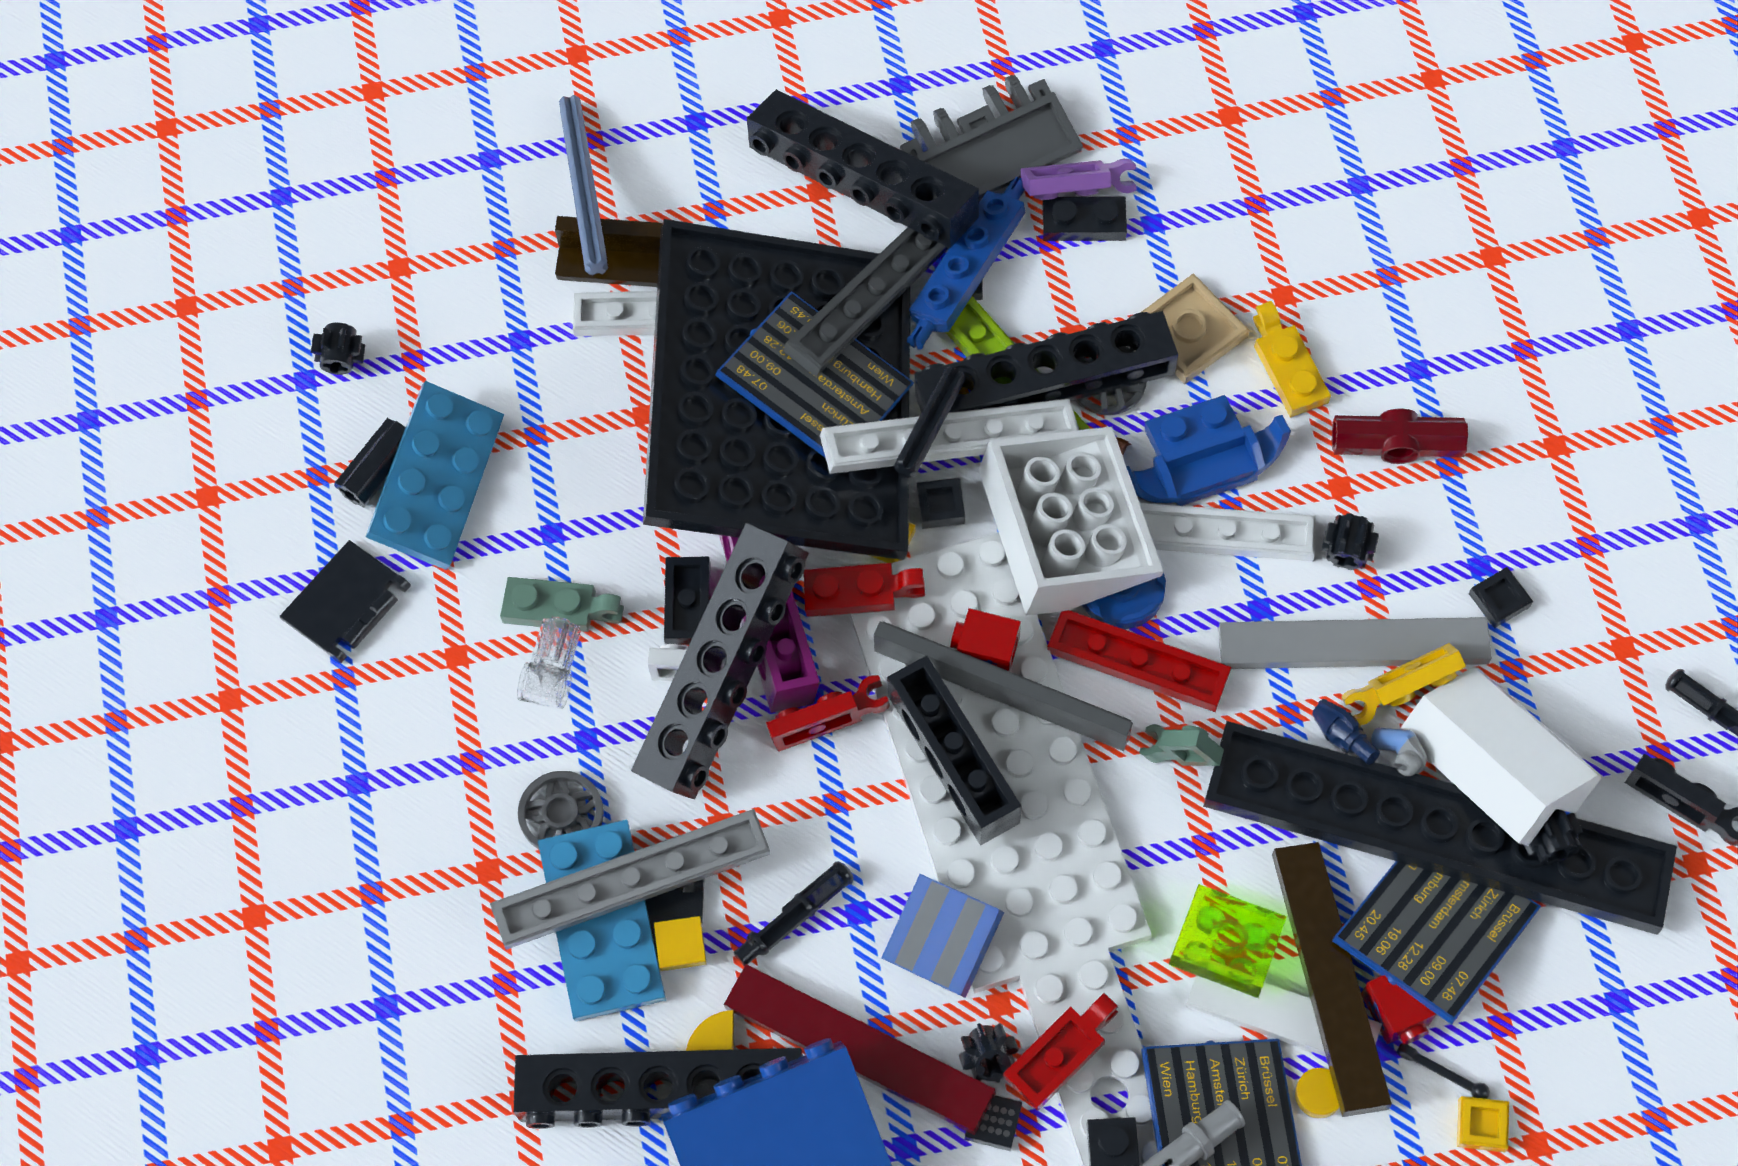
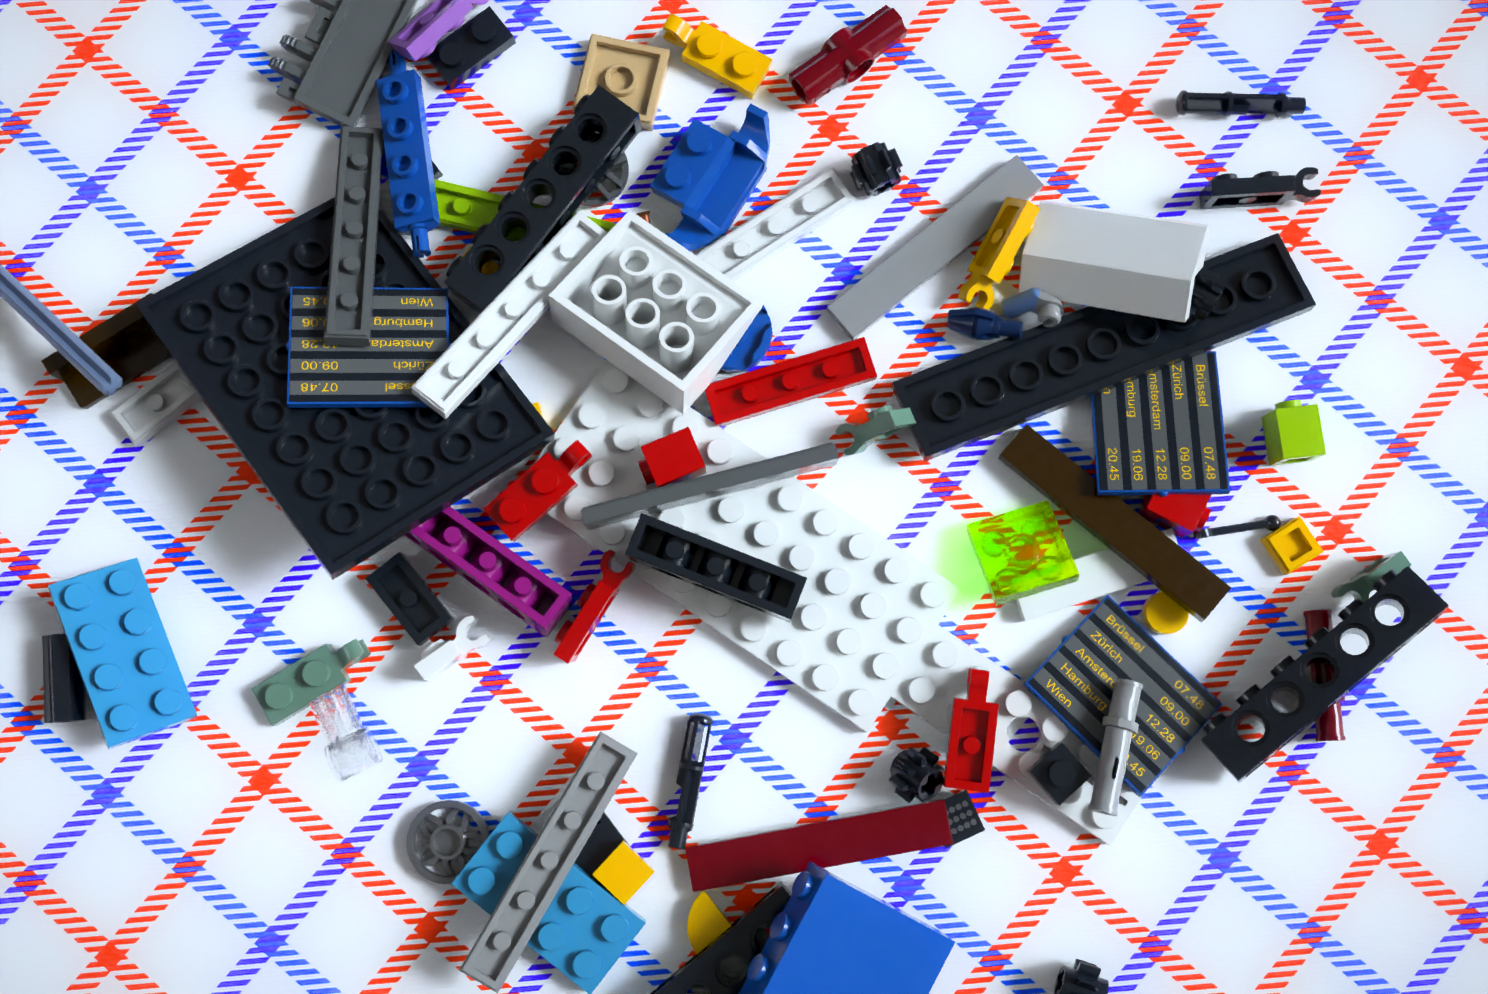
camera: 40 degrees left, 15 degrees up
black piece [279,540,411,664] -> none
black brick [631,523,809,800] -> none
black brick [747,89,979,248] -> none
tile [881,874,1005,998] -> none
black axle [894,366,966,478] -> none
black plate [917,478,966,529] -> none
black tile [1468,567,1533,629] -> none
none -> lime brick [1261,399,1326,466]

